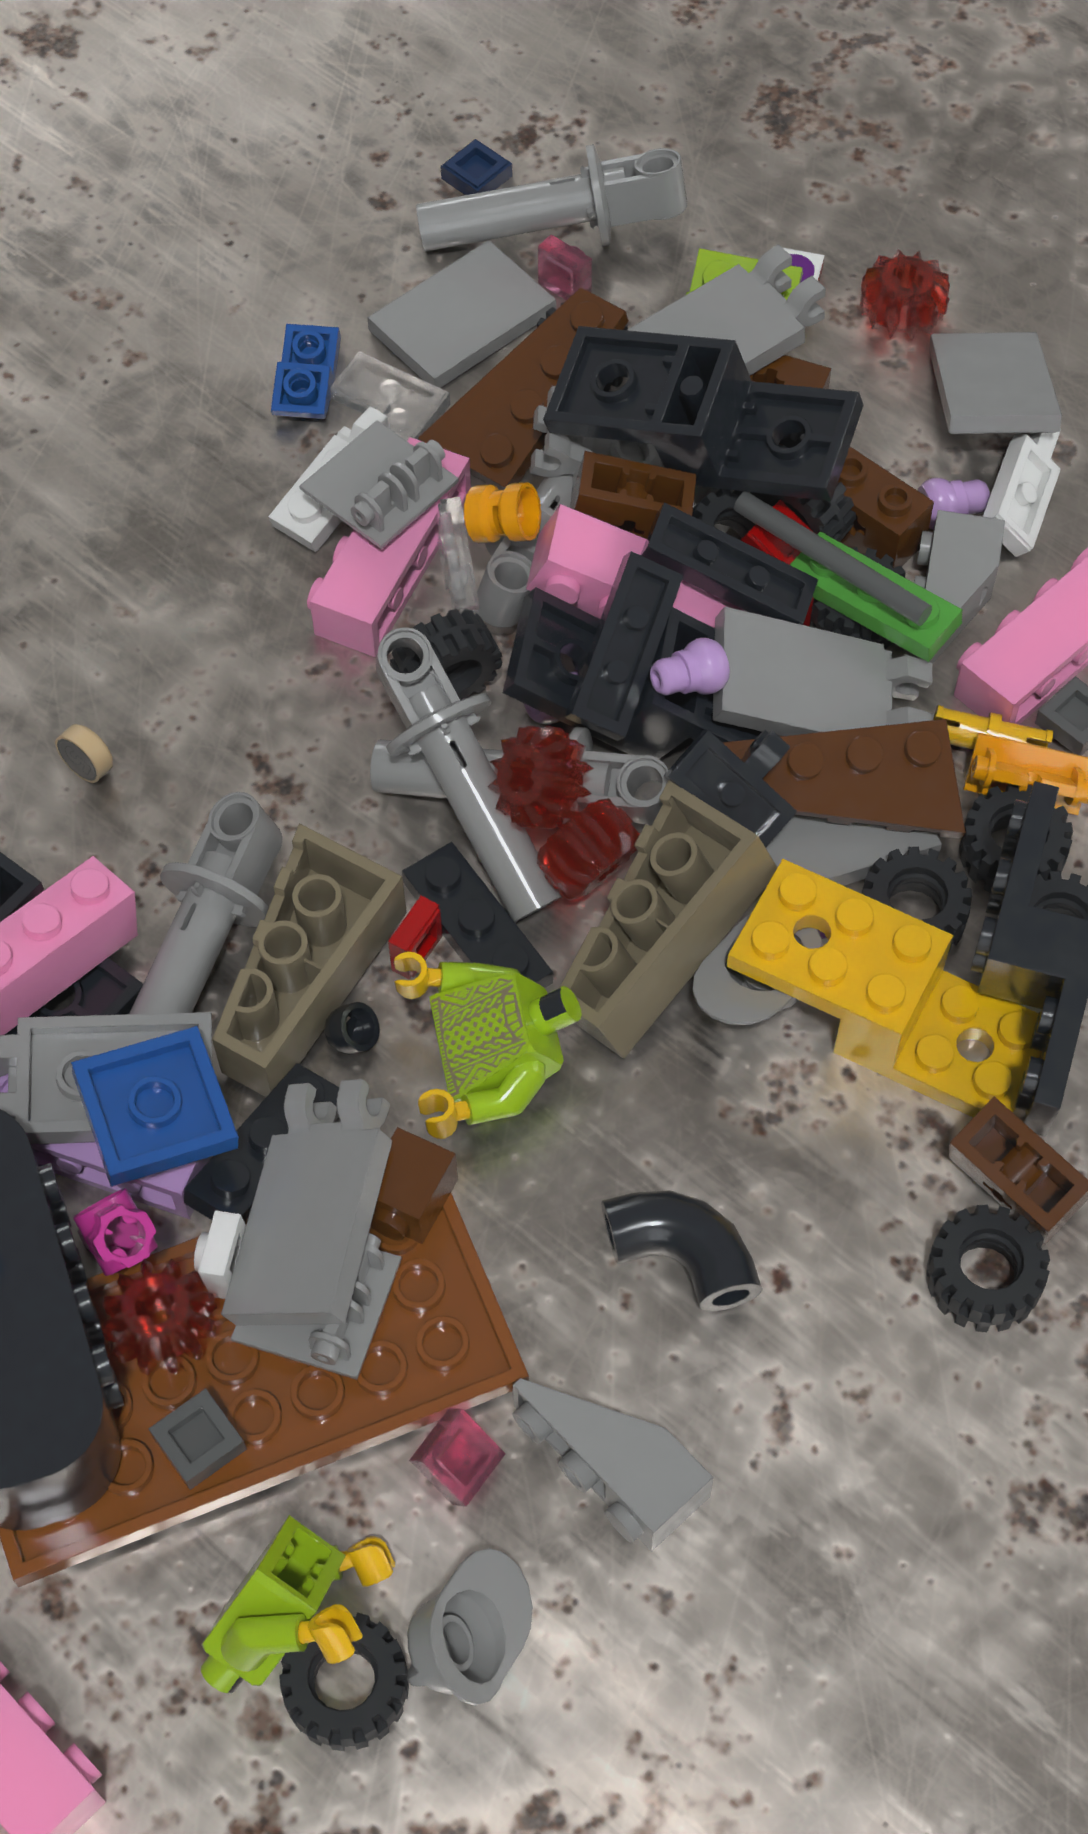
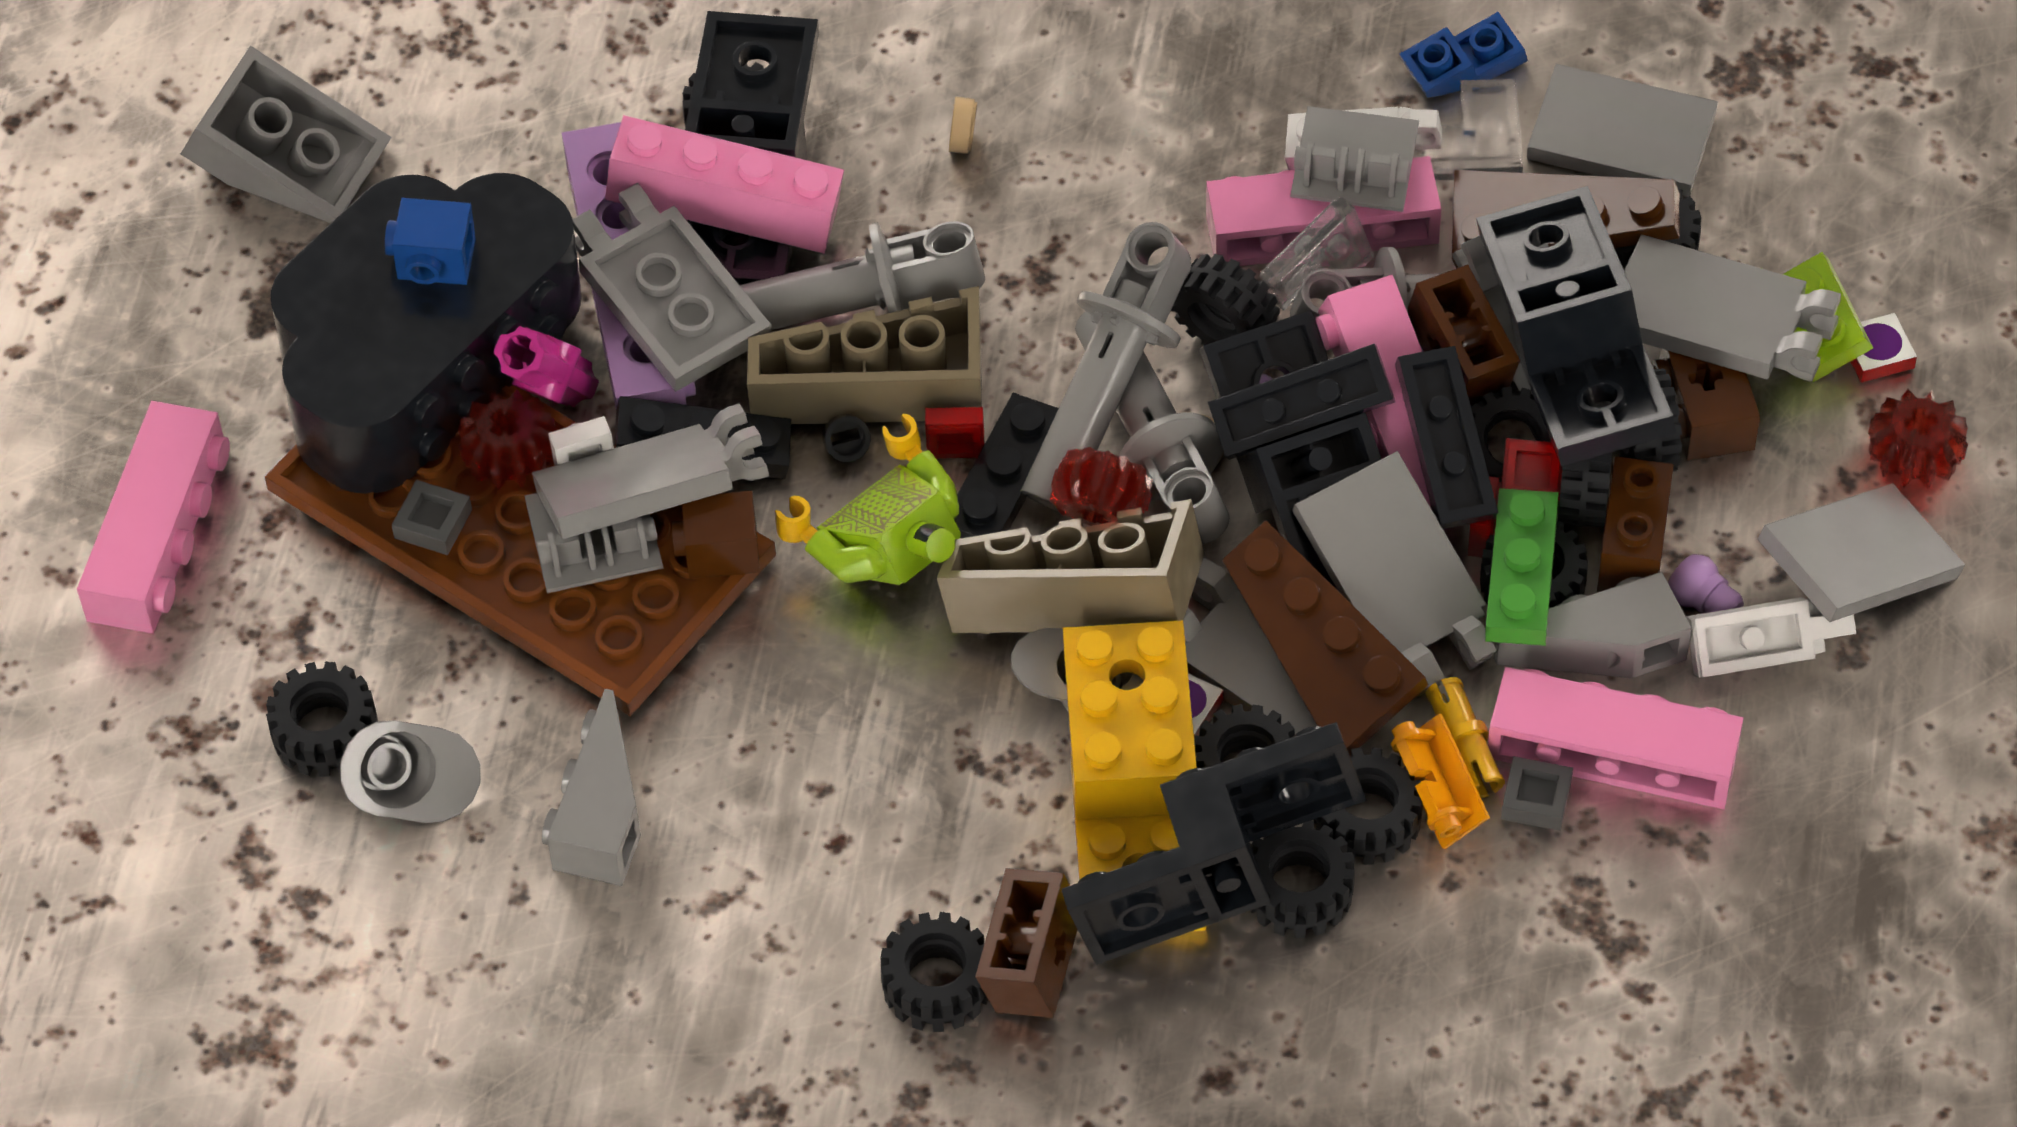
camera: 60 degrees right, 5 degrees down
blue plate [71,1026,239,1187] -> none
lime torso [201,1515,395,1694] -> none
clear pink plate [409,1408,505,1507] -> none
light grey piece [416,144,687,251] -> none
dark blue tile [441,139,513,195] -> none
light orange wheel [464,482,541,544] -> none
clear red gear [487,725,594,830] -> none
clear pink plate [538,234,592,300] -> none
black cylinder [601,1190,763,1311] -> none
lavender piece [650,638,730,695] -> none
black plate [664,730,798,848] -> none
dark grey bar [734,492,932,626] -> none

